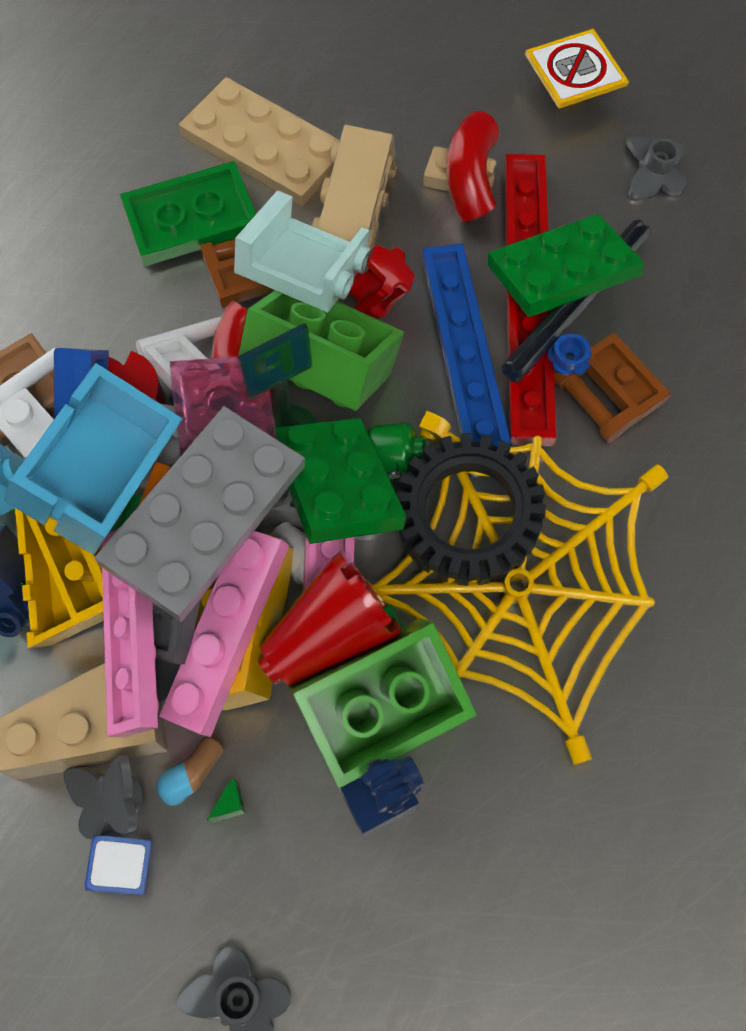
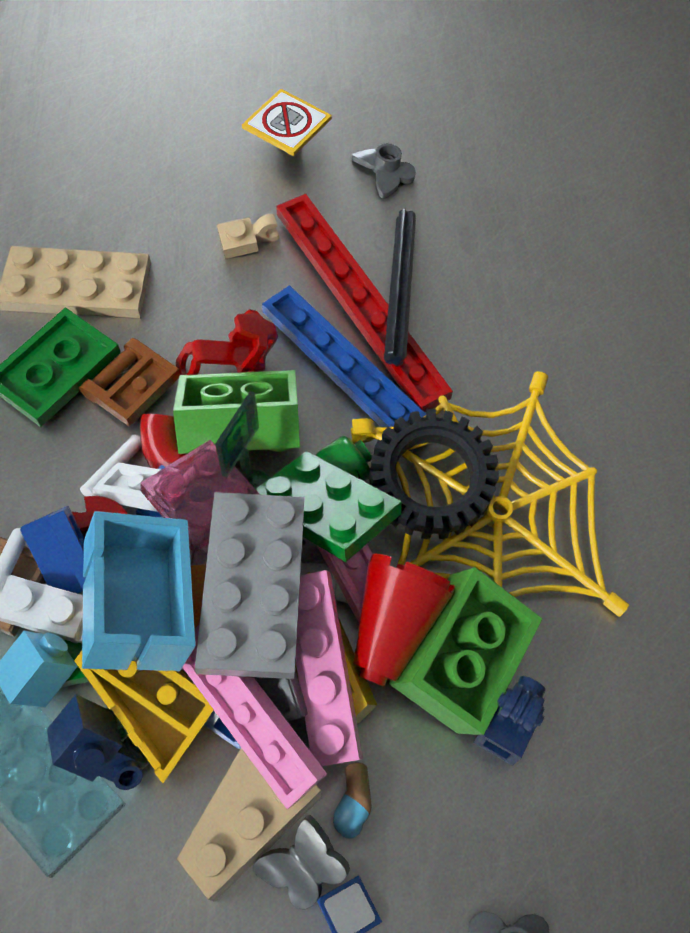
camera: 35 degrees left, 5 degrees down
green piece [206,778,246,823] -> none
light aqua panel [234,190,371,313] -> none
tan wedge [312,124,398,249] -> none
red cylinder [446,111,499,222] -> none
green plate [488,213,644,317] -> none
blue plate [548,333,592,376] -> none
dark orange plate [554,332,671,443] -> none

